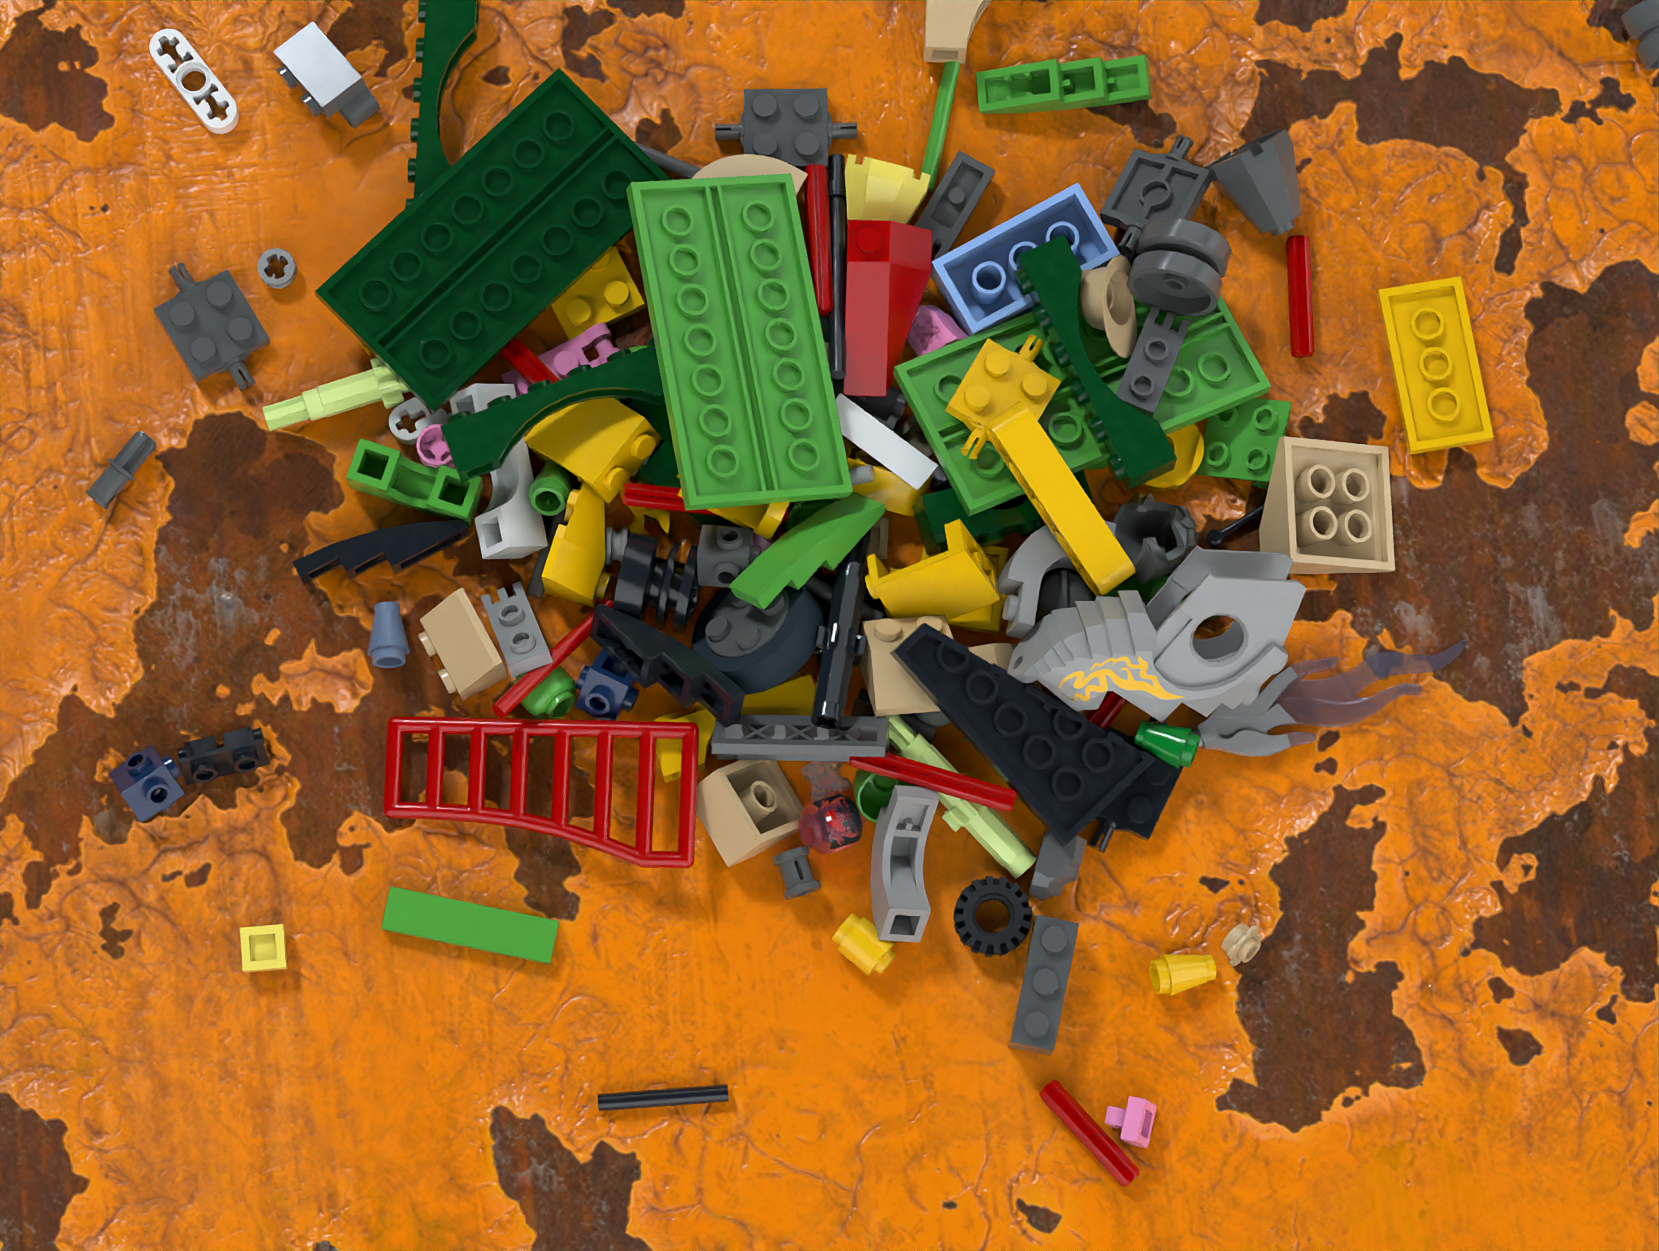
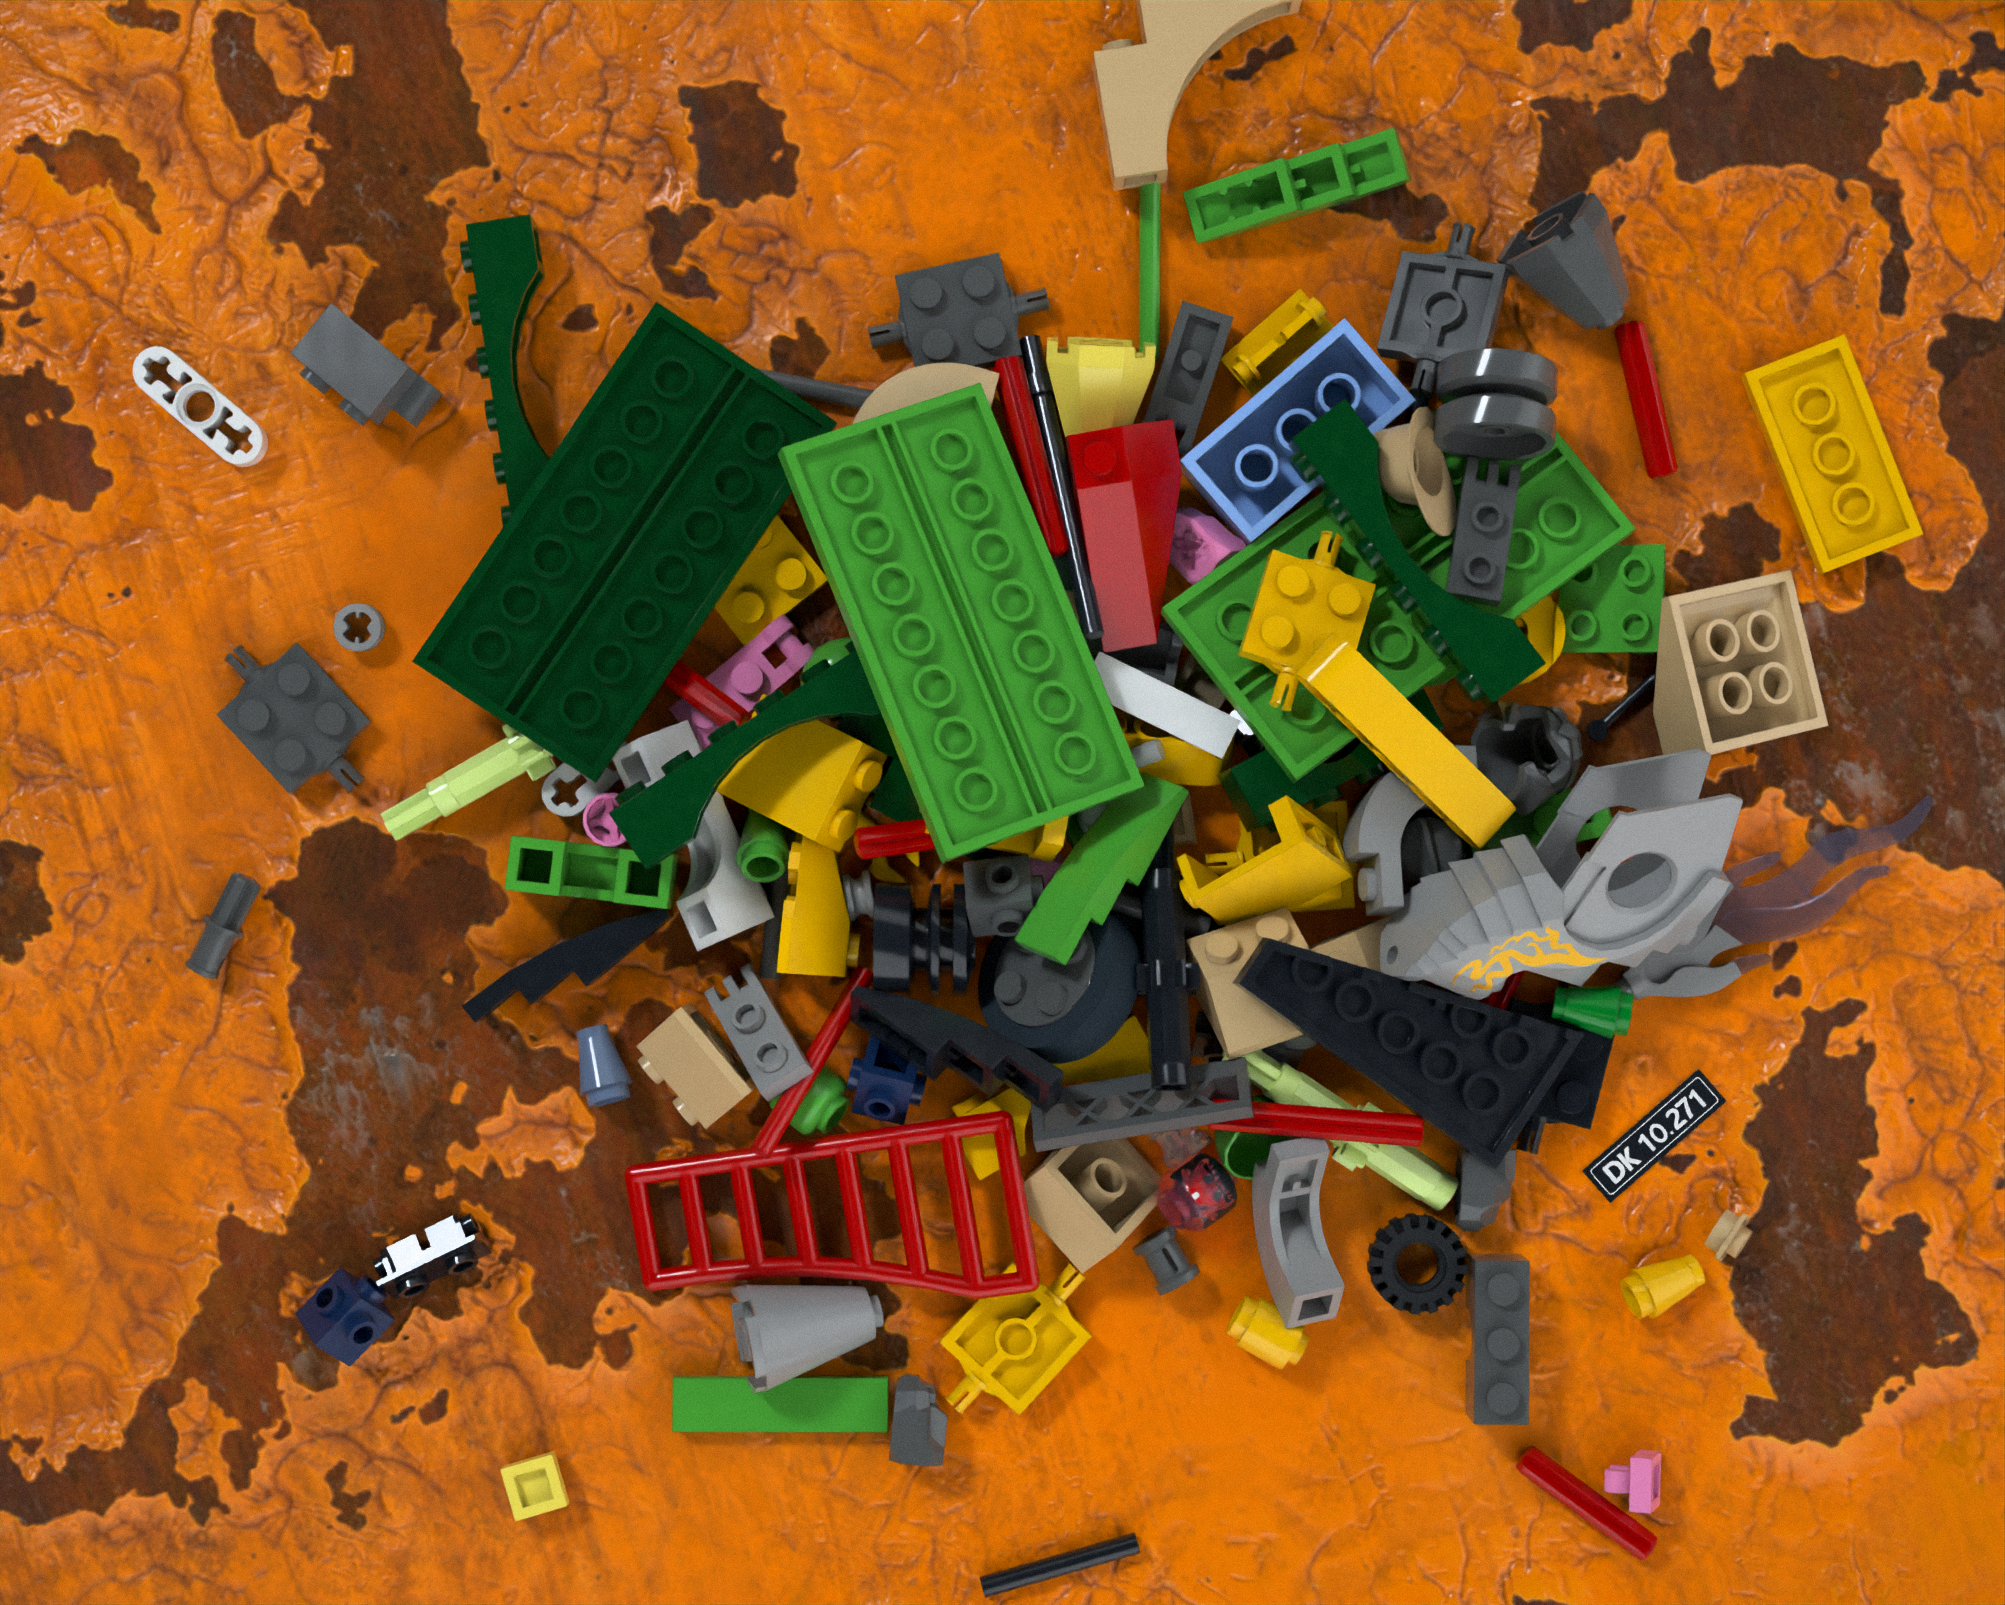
camera: 10 degrees left, 10 degrees up
none -> light grey cone [731,1285,884,1393]
none -> dark grey rock [889,1374,948,1466]
none -> yellow plate [940,1260,1092,1415]
none -> yellow hinge [1220,289,1334,397]
none -> black sticker [1582,1069,1726,1203]

